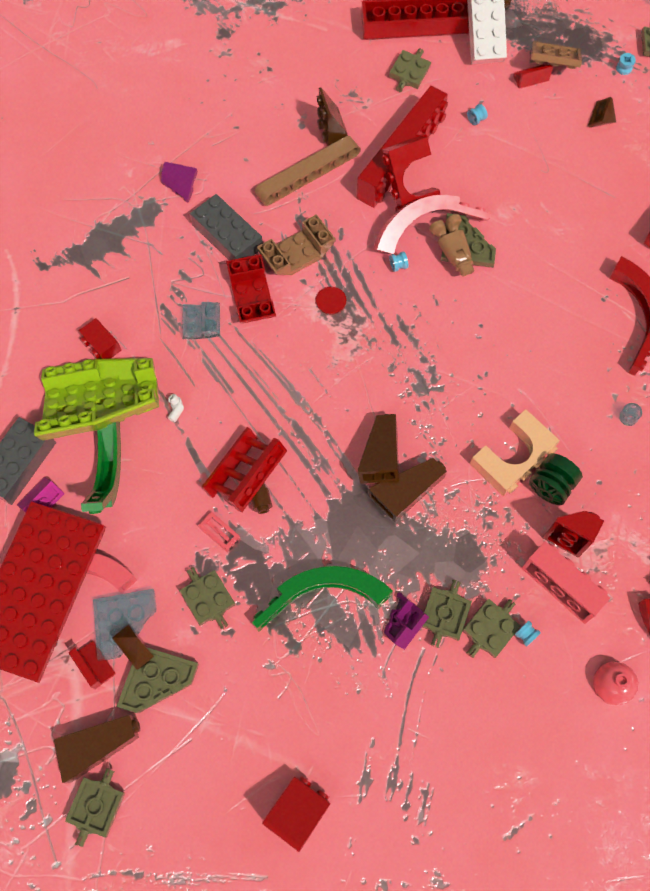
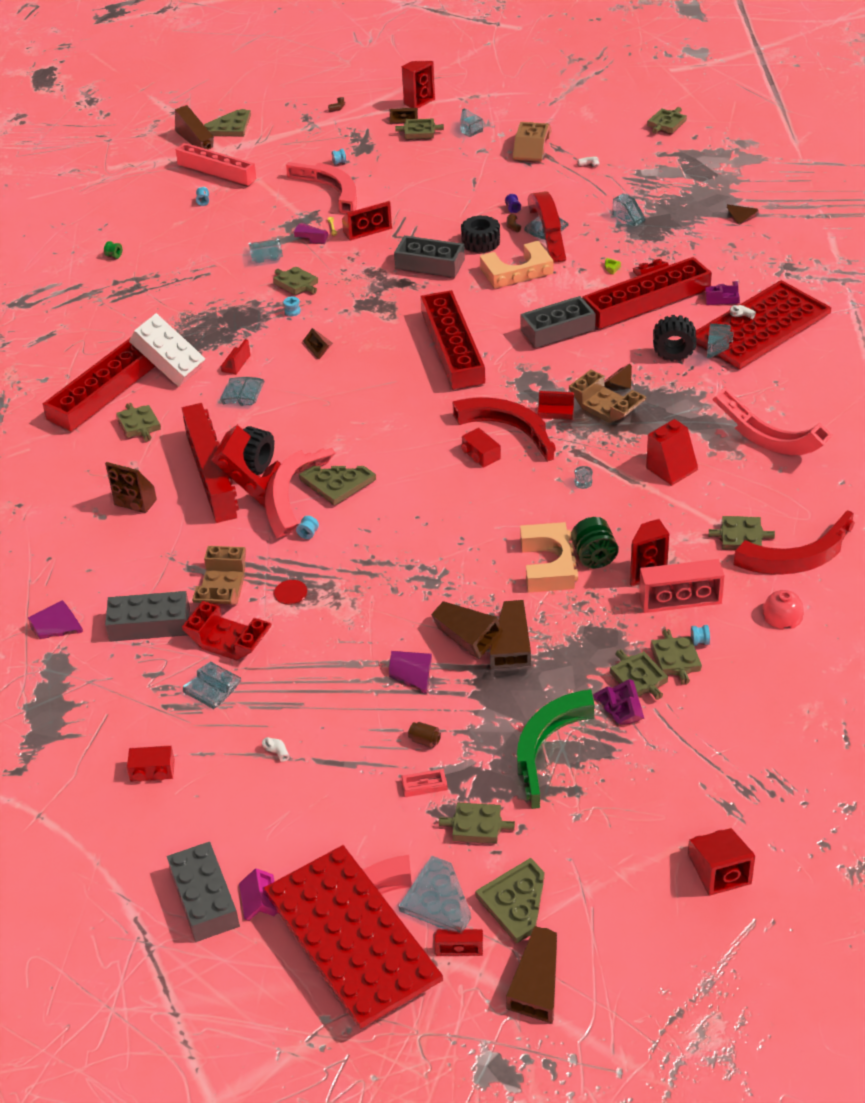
camera: 50 degrees left, 25 degrees down
lime wedge [34,358,159,441] -> none
olive plate [65,768,125,847] -> none
green arch [81,421,121,514] -> none
reddish brown slope [112,624,154,671] -> none
red fence [202,427,287,512] -> none
medium nougat beam [254,136,361,206] -> none
medium nougat piece [429,214,475,277] -> none
medium azure wheel [467,104,488,125] -> none
medium nougat plate [531,41,582,69] -> none
none -> clear light blue slope [220,376,265,406]
none -> black tyre [243,426,275,475]
none -> magenta slope [389,651,432,694]
none -> red brick [461,427,501,468]

